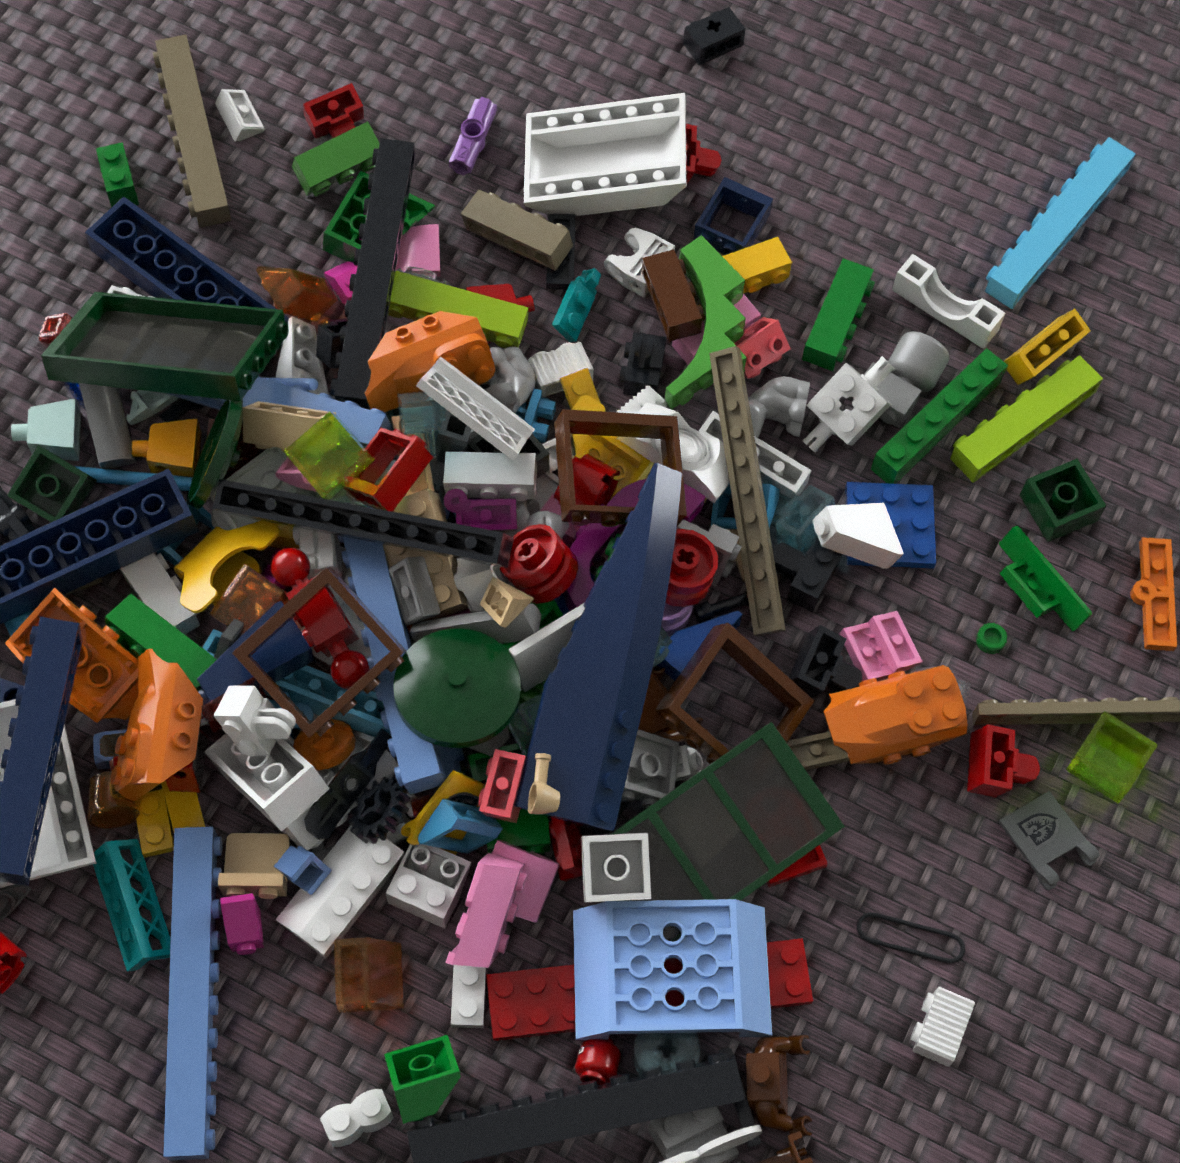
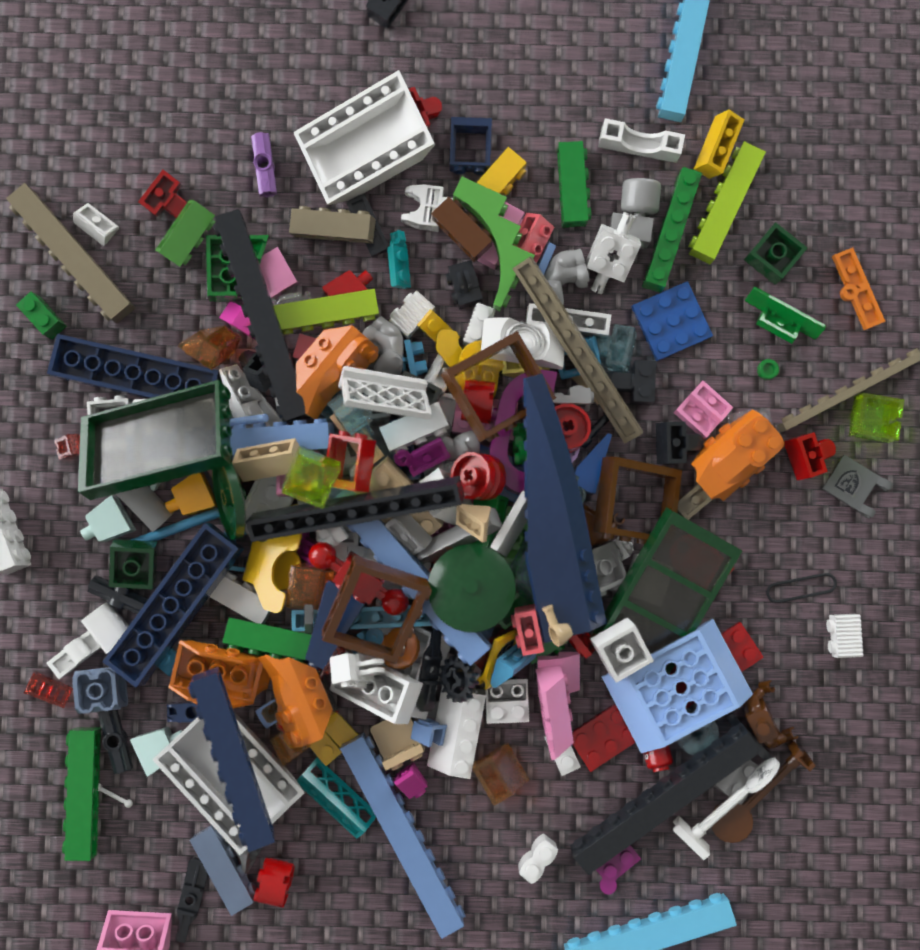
camera: 25 degrees left, 20 degrees up
green slope [384,1035,461,1124] -> none
white slope [812,503,904,569] -> none
none -> medium blue tile [537,242,556,275]

